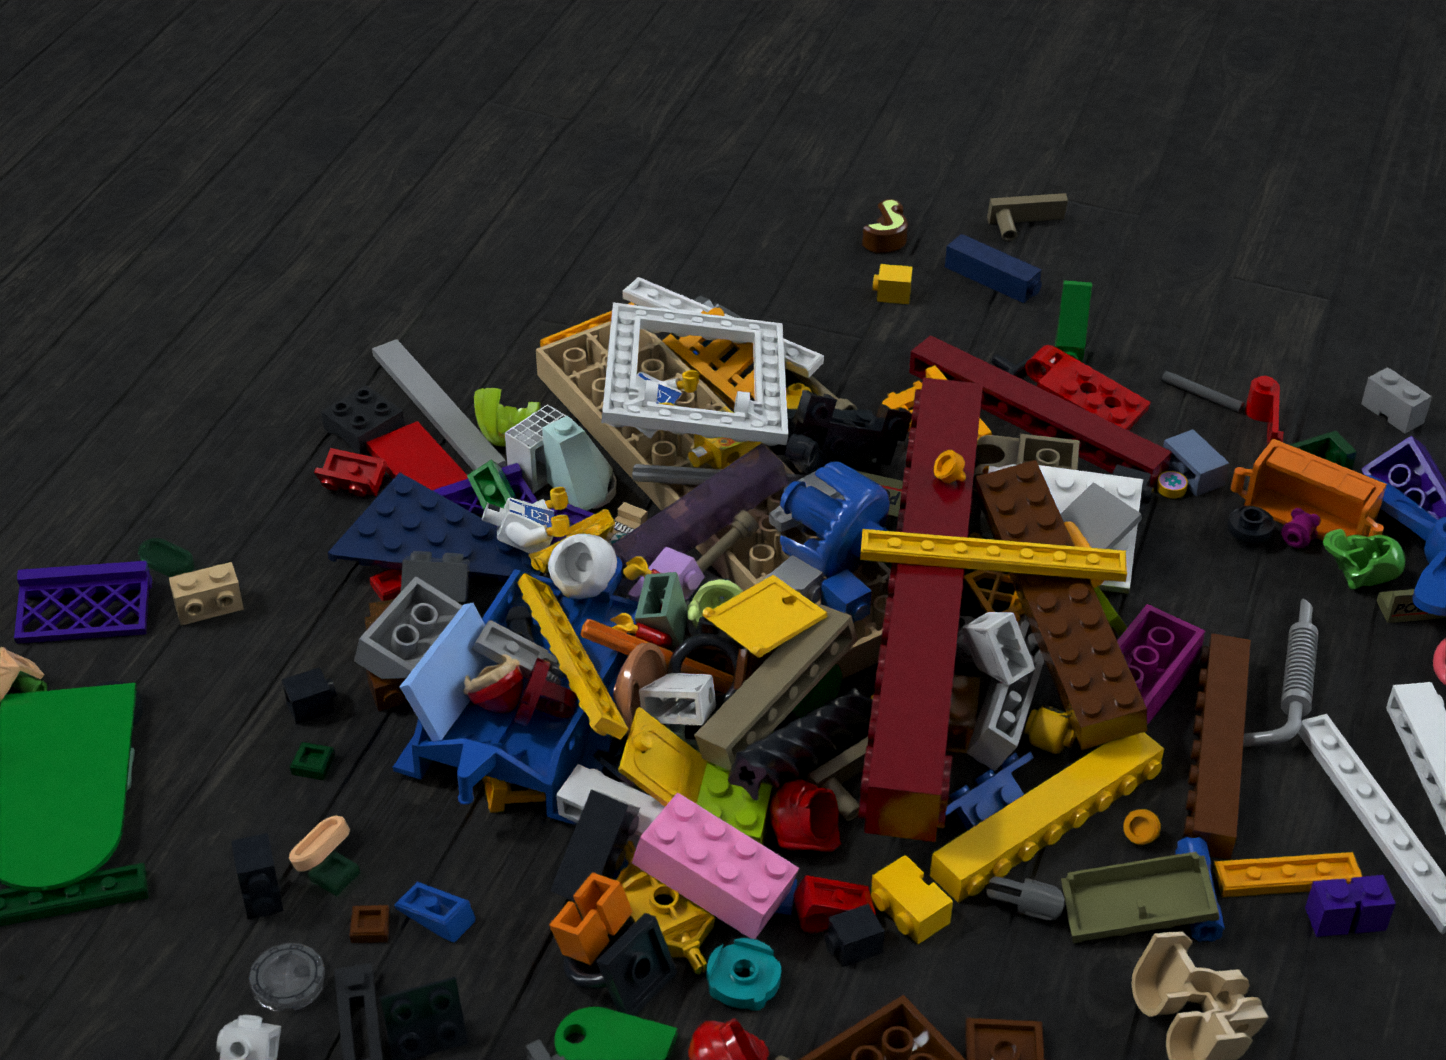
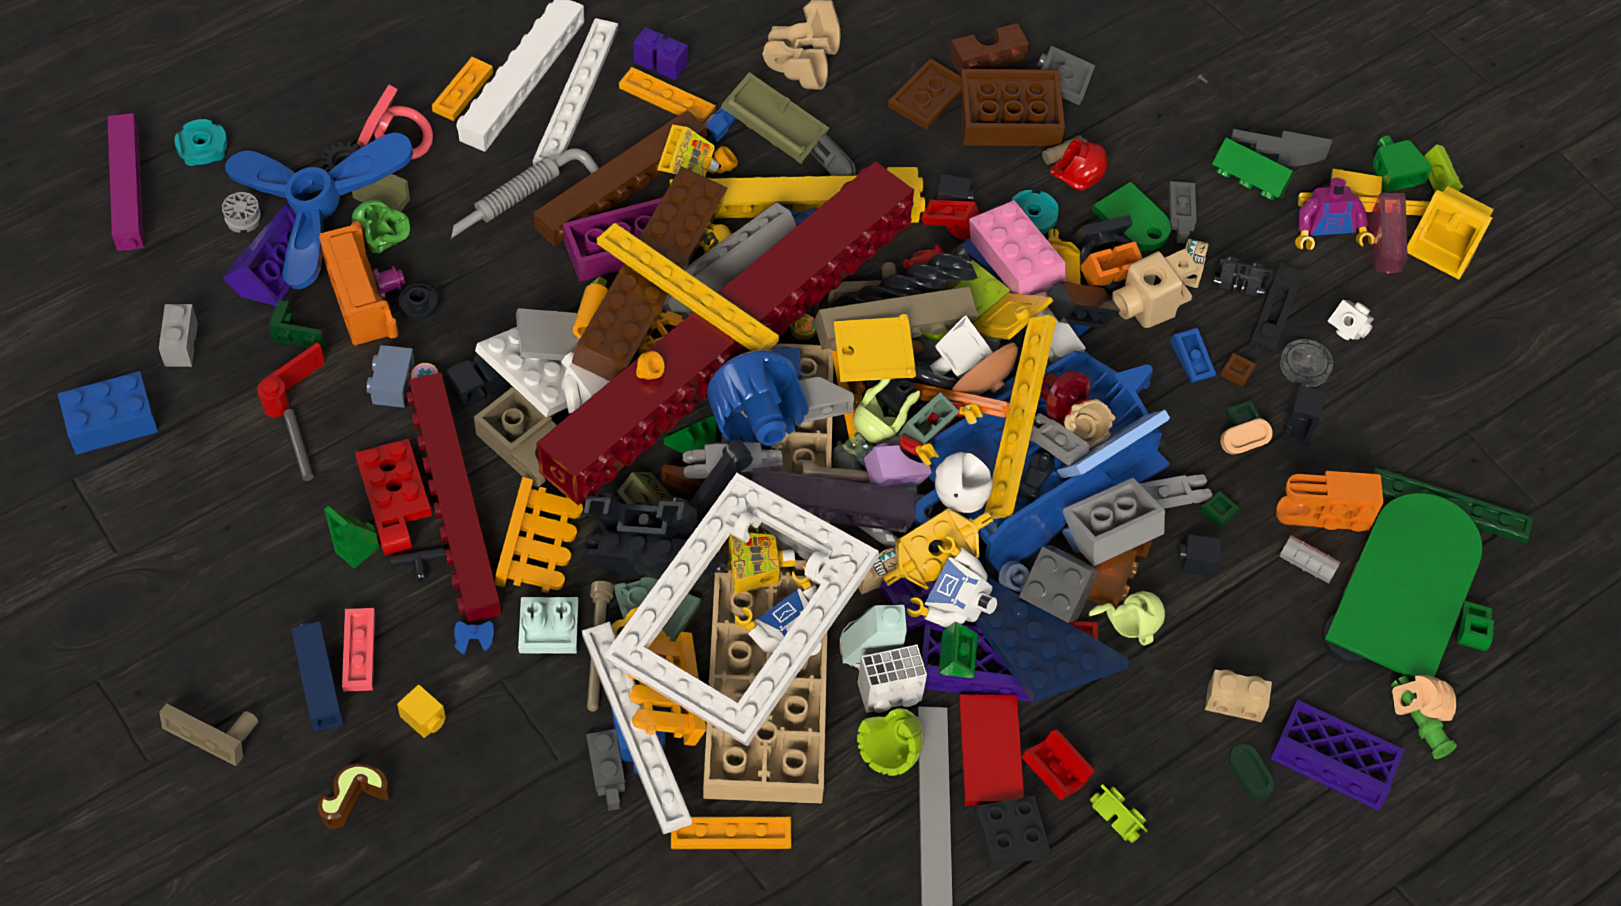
camera: 150 degrees left, 15 degrees up
white torso [962,612,1035,685] -> none
none -> blue brick [58,371,158,455]
none -> coral plate [342,608,375,692]
none -> blue piece [454,621,494,655]
none -> light aqua plate [518,597,578,653]
none -> torso [657,125,719,177]
none -> sand blue hat [998,561,1030,595]
none -> yellowish green hair [1089,591,1165,646]
none -> lime hinge [1090,784,1148,843]
none -> tan piece [1113,249,1199,328]
none -> light grey hinge [1140,474,1212,509]
none -> tan leg [1180,239,1208,288]
none -> orange brick [1276,471,1383,532]
none -> light grey axle [1279,535,1341,584]

